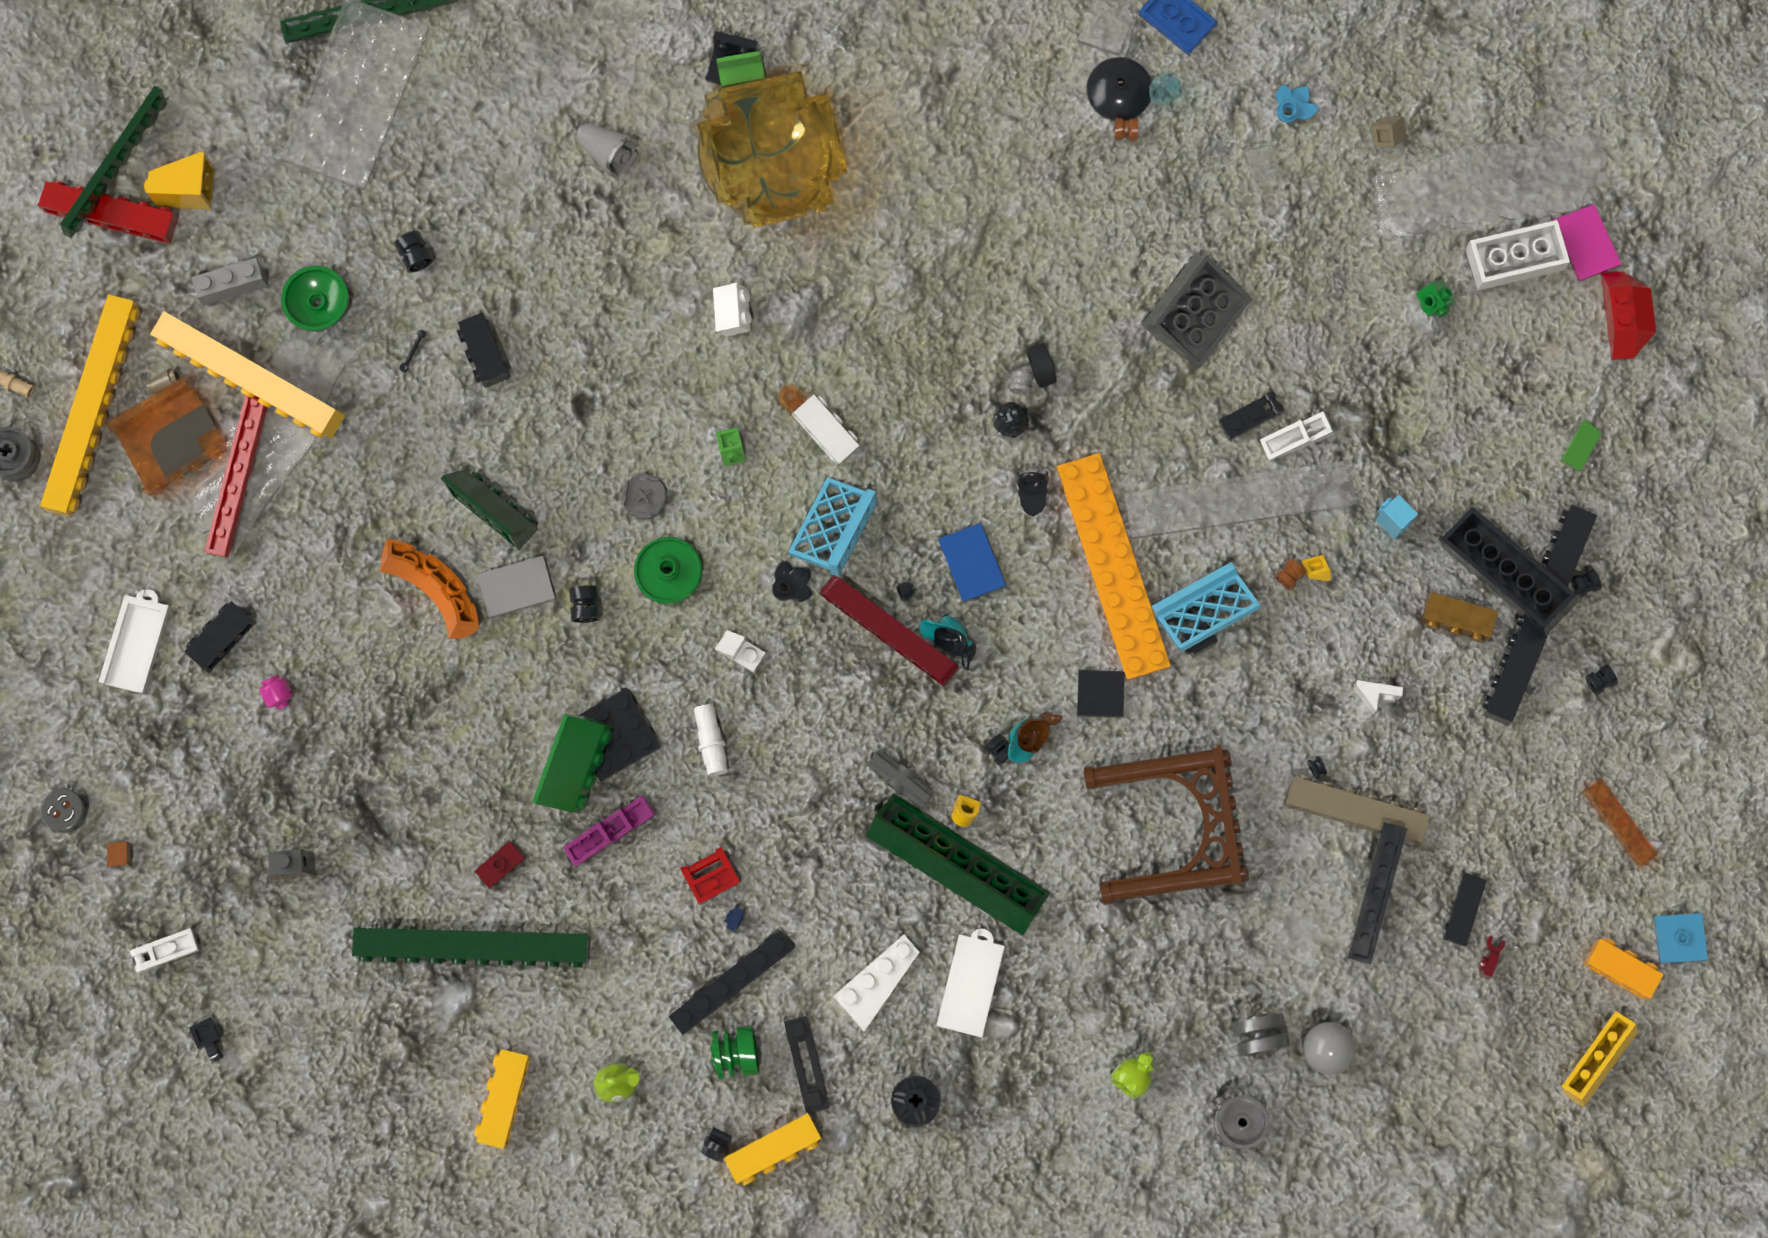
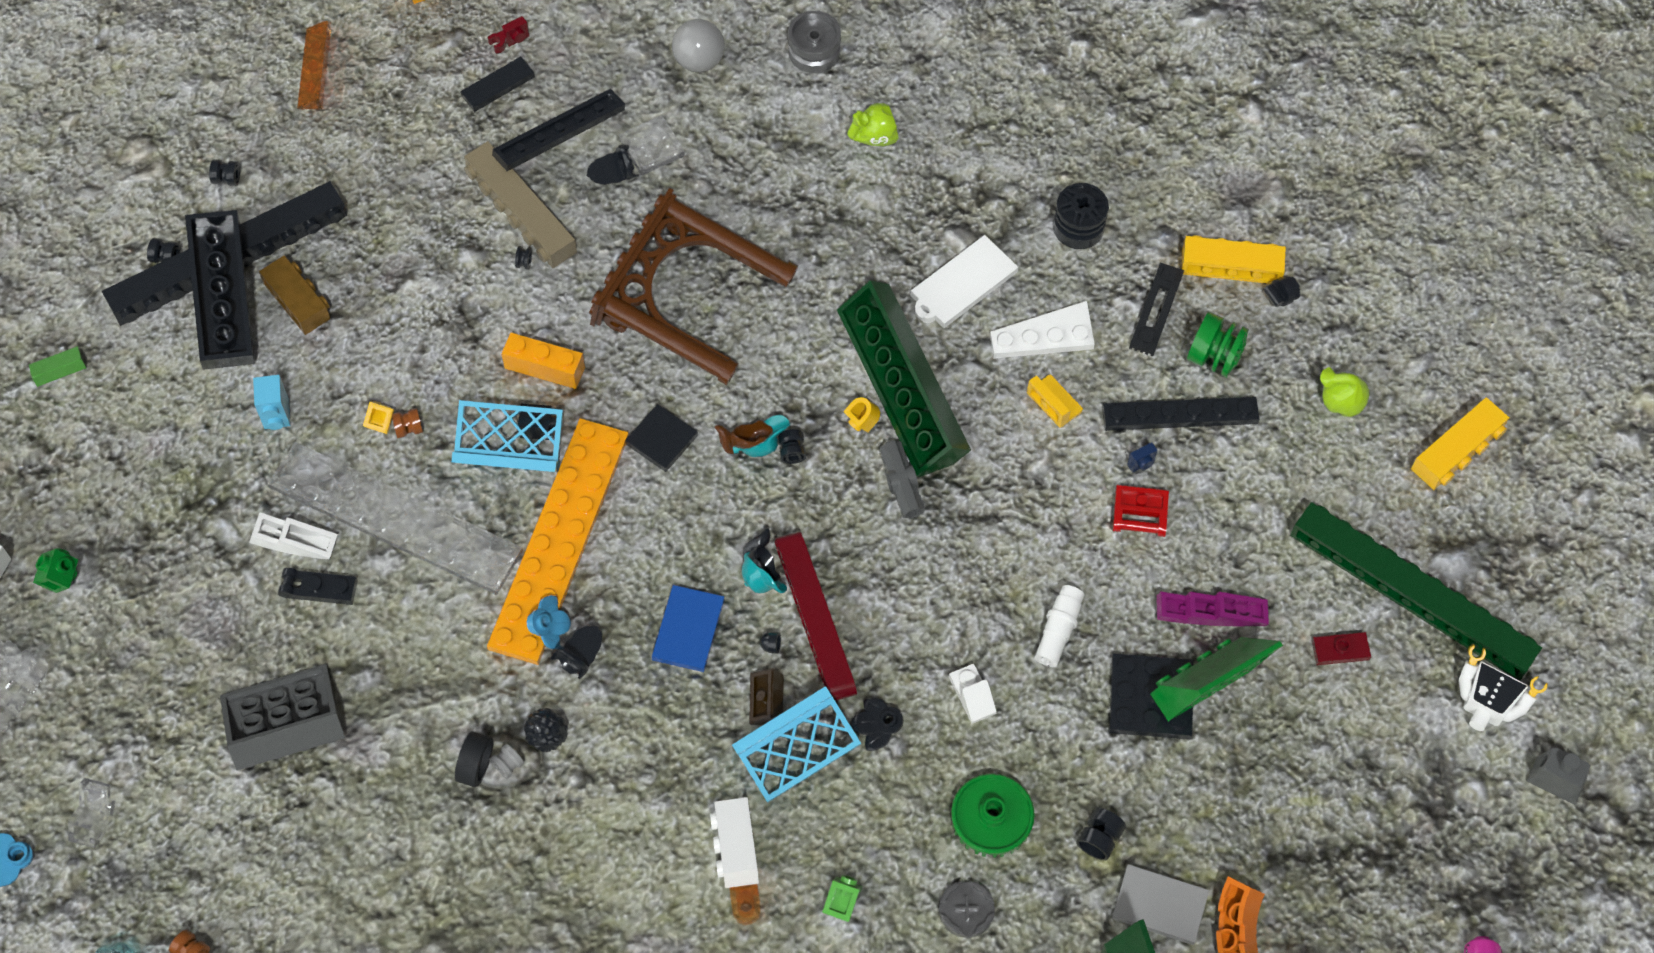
camera: 150 degrees left, 15 degrees down
flat silver wheel [1232,1013,1290,1057] -> none
white slope [1353,680,1403,714] -> none
none -> light orange brick [501,332,585,389]
none -> dark azure plate [527,595,571,649]
none -> black piece [587,145,639,185]
none -> dark brown slope [749,668,784,725]
none -> yellow panel [1027,375,1083,428]
none -> torso [1458,644,1548,731]

